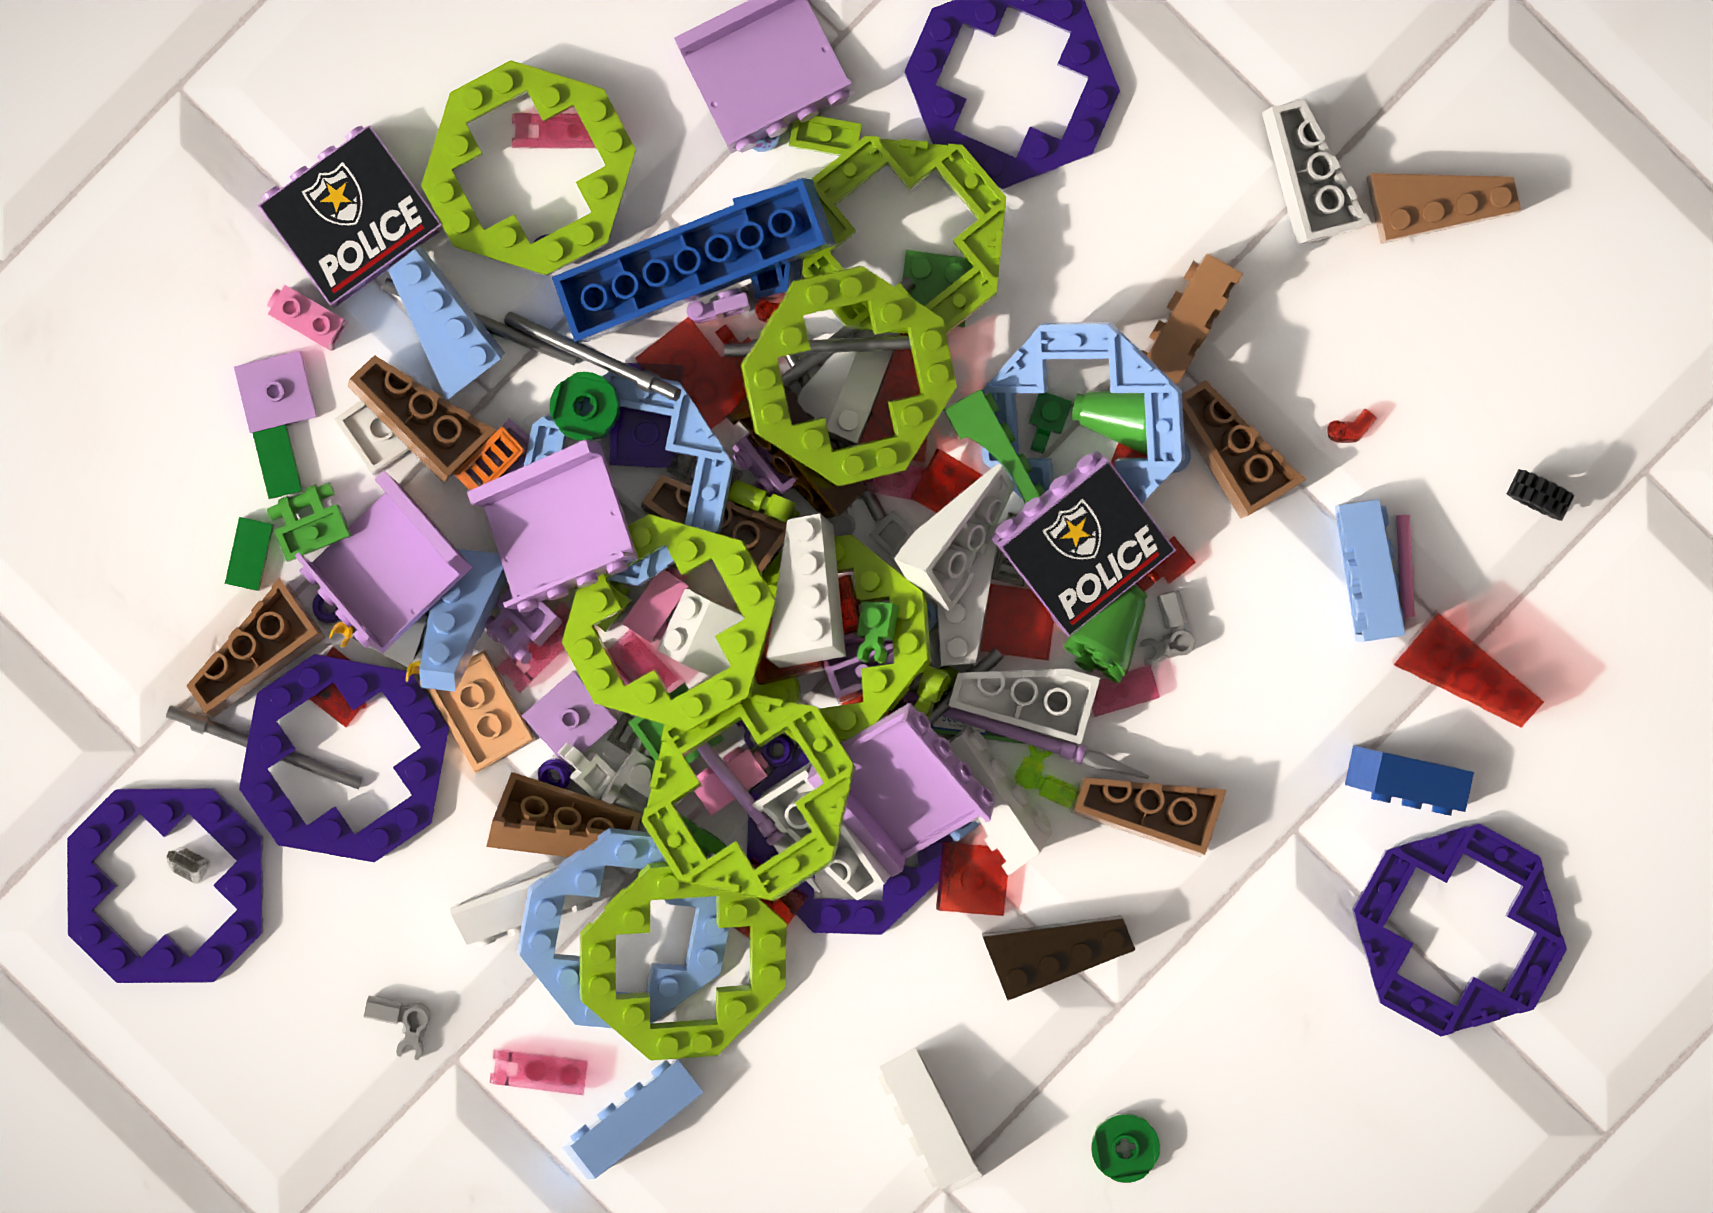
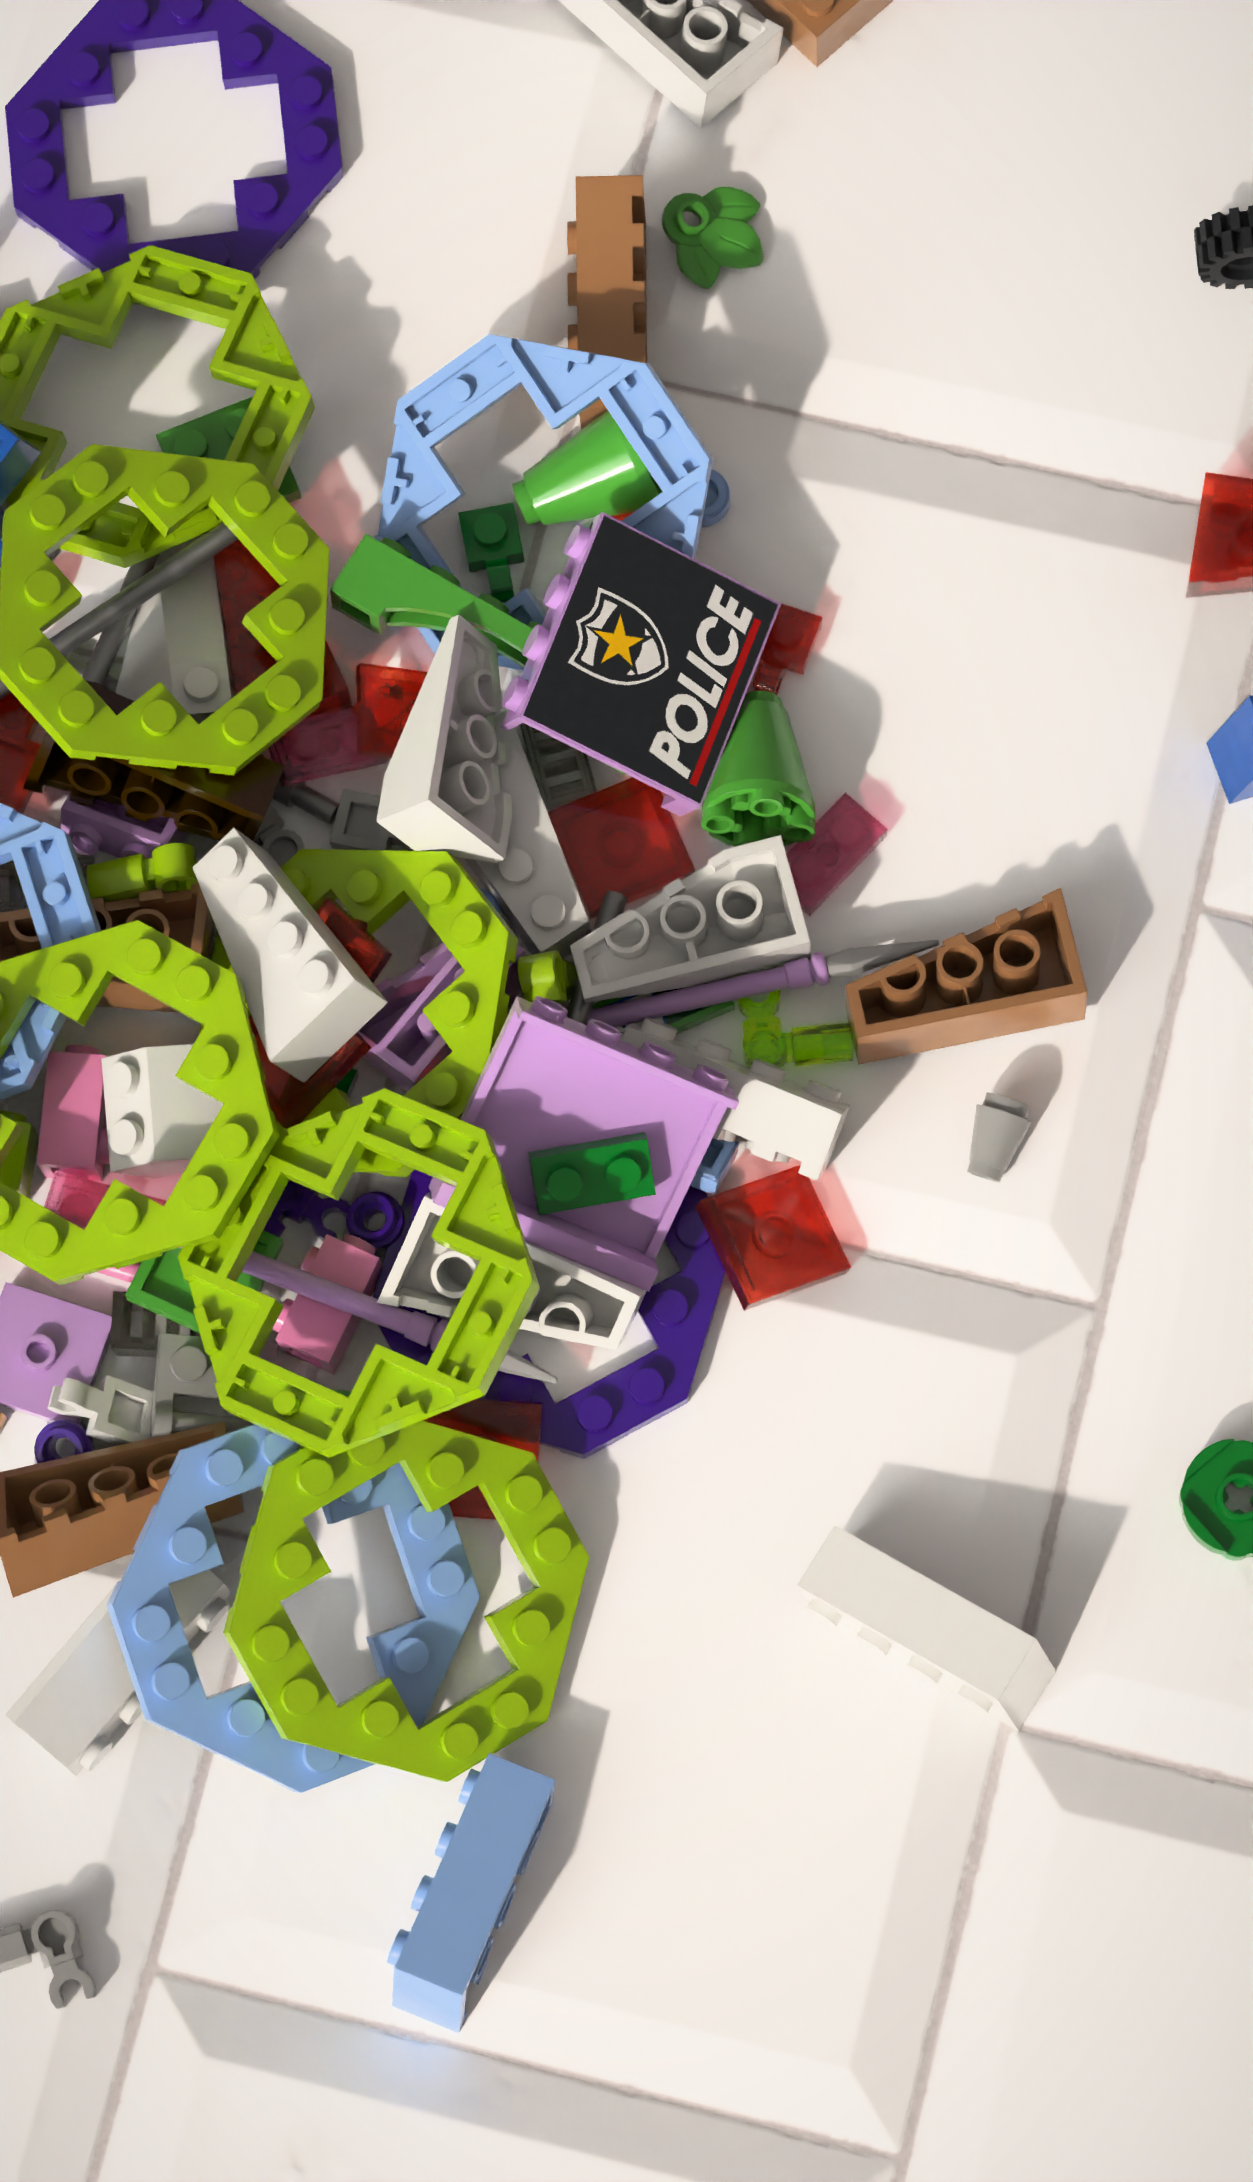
camera: 15 degrees left, 15 degrees down
clear pink plate [489,1048,589,1096] -> none
bright green plate [857,602,899,664] -> none
dark brown wedge [981,915,1136,1001] -> none
light grey bar [1139,590,1195,665] -> none
medium nougat wedge [1182,380,1307,519] -> none
clear red arm [1327,408,1377,443] -> none
light blue wedge [1334,499,1405,642] -> none
bright pink bar [1396,515,1415,618] -> none
none -> green plate [528,1132,656,1215]
none -> bright green plate [662,187,764,290]
none -> light grey cone [967,1092,1032,1183]

